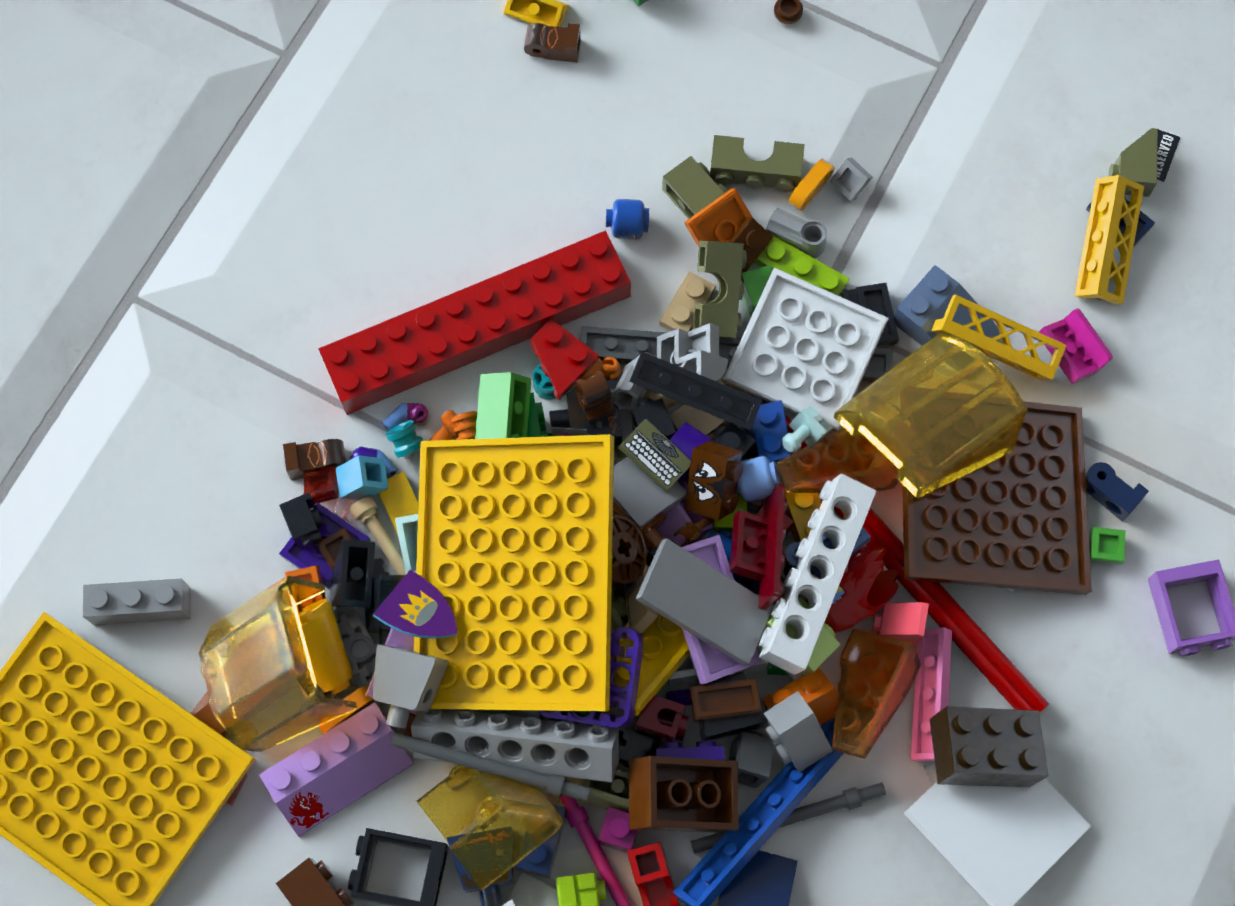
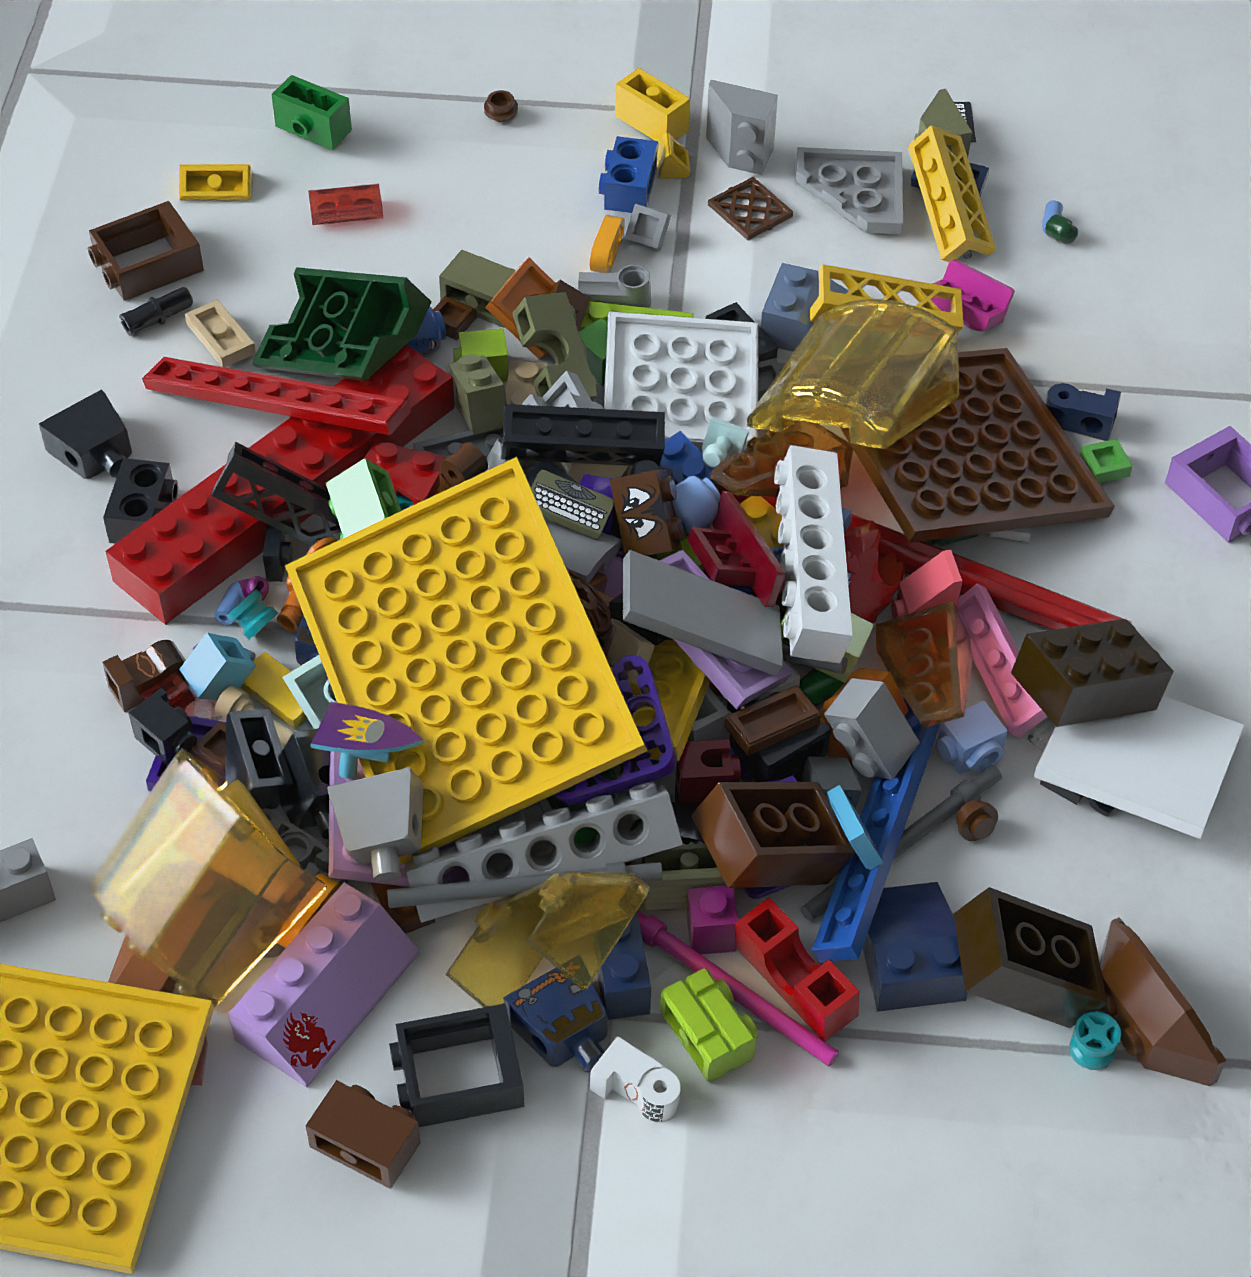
camera: 25 degrees left, 20 degrees down
reddish brown leg [524,23,581,63] -> none
olive arch [710,135,805,192] -> none
none -> black torso [39,389,132,479]
none -> reddish brown window [87,201,204,301]
none -> black brick [103,458,178,544]
none -> black axle [119,287,193,336]
none -> red tile [142,357,411,435]
none -> tan plate [185,299,256,368]
none -> black fence [211,441,342,546]
none -> dark green piece [252,267,432,381]
none -> black plate [262,525,293,582]
none -> clear red plate [308,184,383,225]
none -> reddish brown tile [433,296,477,340]
none -> olive brick [448,355,507,435]
none -> lime brick [453,328,509,382]
none -> blue brick [599,136,658,213]
none -> yellow brick [615,68,690,143]
none -> yellow slope [658,132,691,179]
none -> light grey slope [706,80,778,175]
none -> reddish brown window [708,177,793,240]
none -> light grey plate [796,147,903,234]
none -> medium azure tile [826,785,883,870]
none -> light blue brick [936,701,1008,775]
none -> reddish brown plate [956,800,998,841]
none -> dark green arm [1042,200,1078,244]

